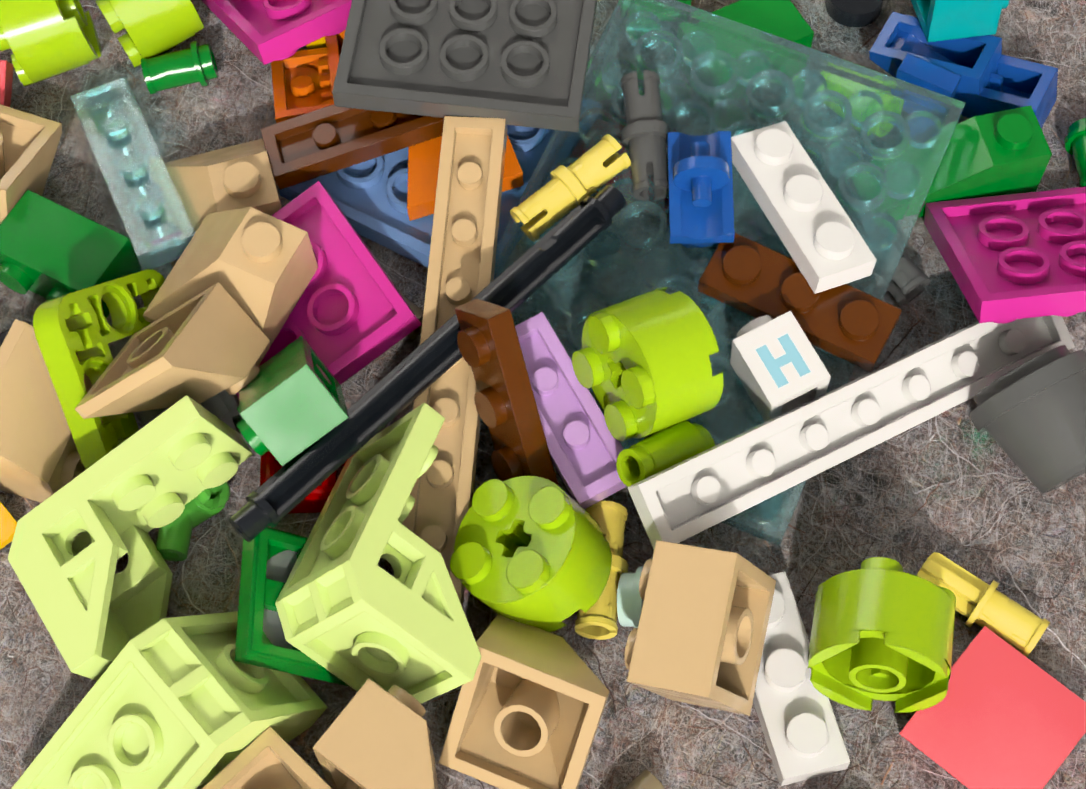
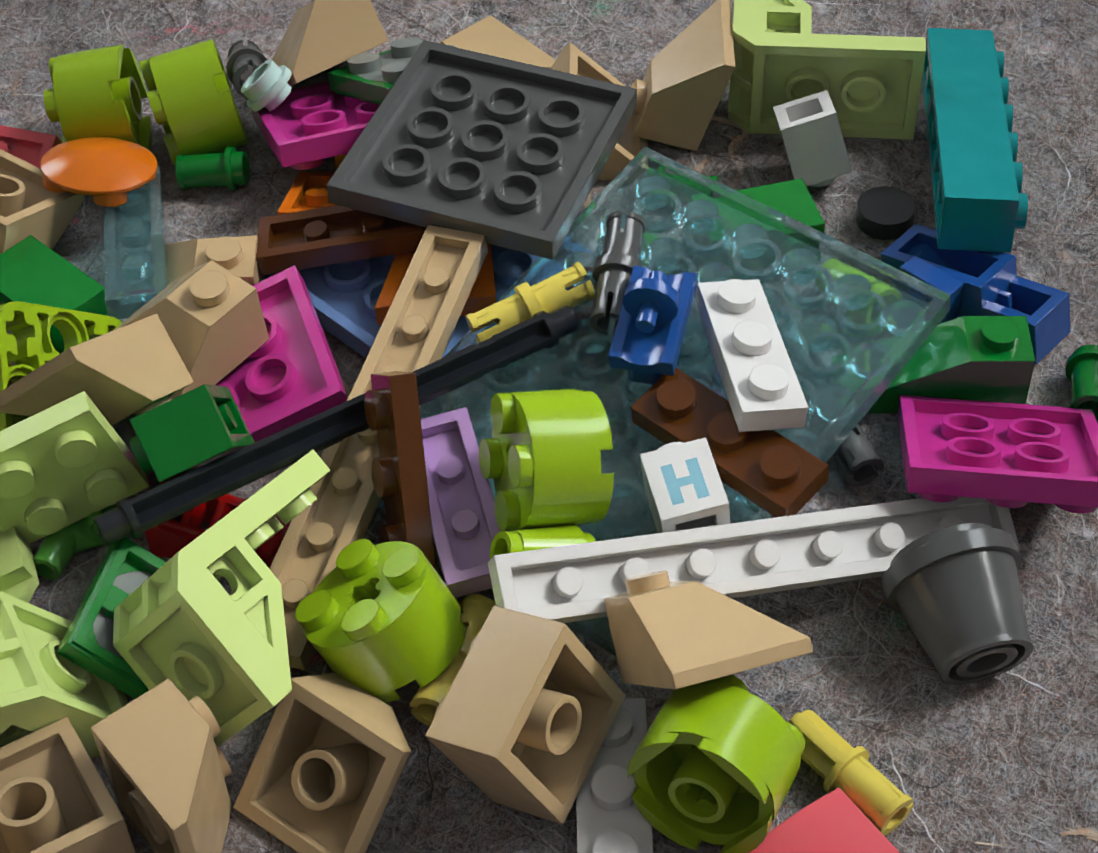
camera: 15 degrees right, 15 degrees down
none -> orange dish [41,137,158,207]
none -> tan slope [603,570,813,689]

